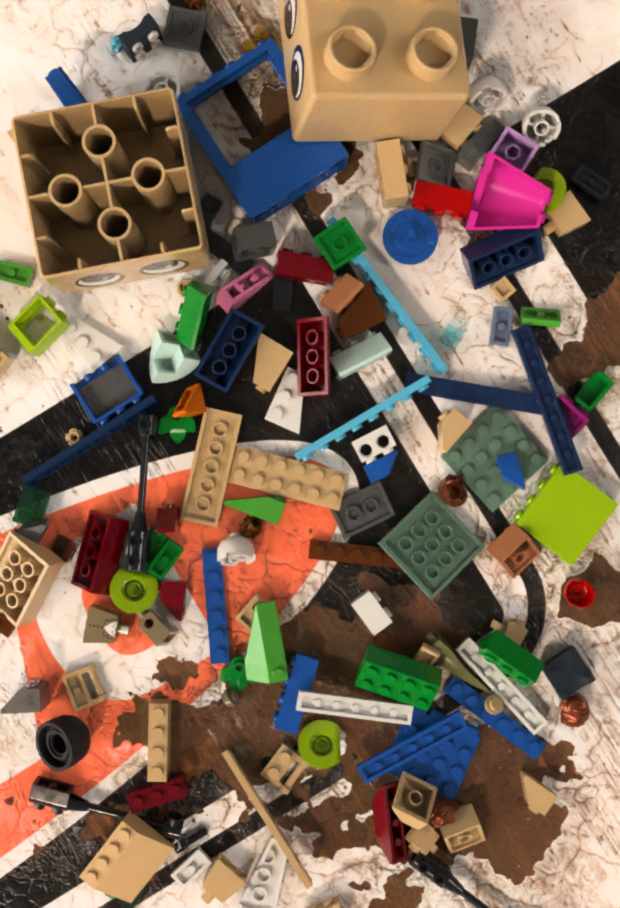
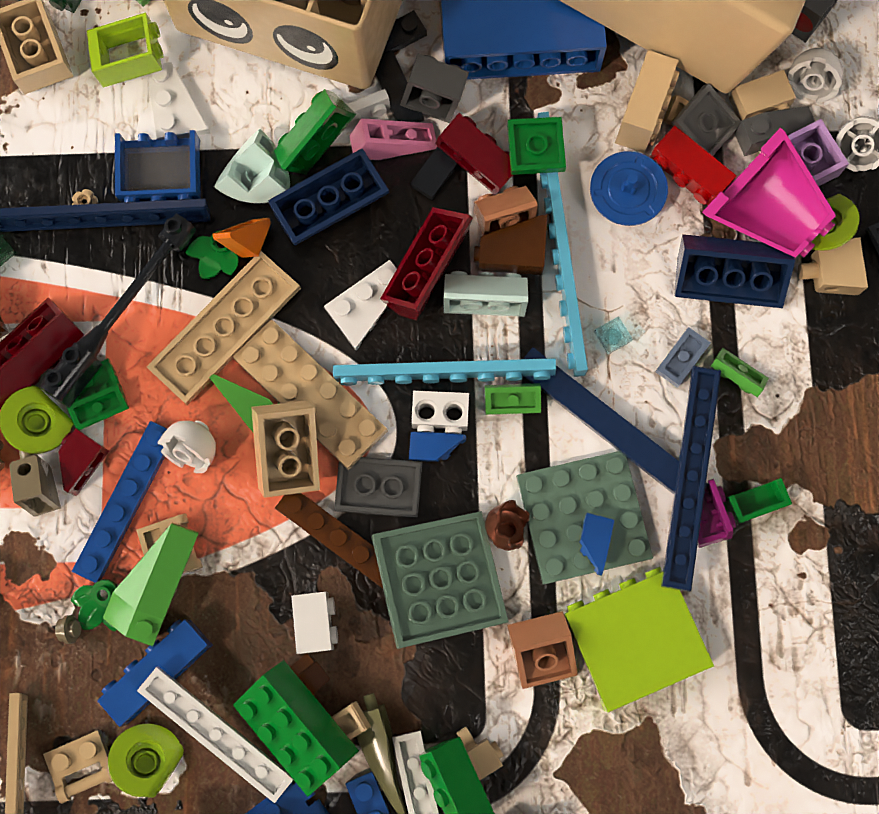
camera: 30 degrees right, 10 degrees down
dark red slope [155,504,180,533] -> none
reddish brown gear [238,515,262,540] -> none
tan slope [253,334,294,394] -> none
tan slope [437,408,472,453] -> none
tan plate [489,276,517,304] -> none
red hair [564,578,596,609] -> none
none -> tan brick [251,400,320,498]
none -> bright green plate [485,383,541,415]

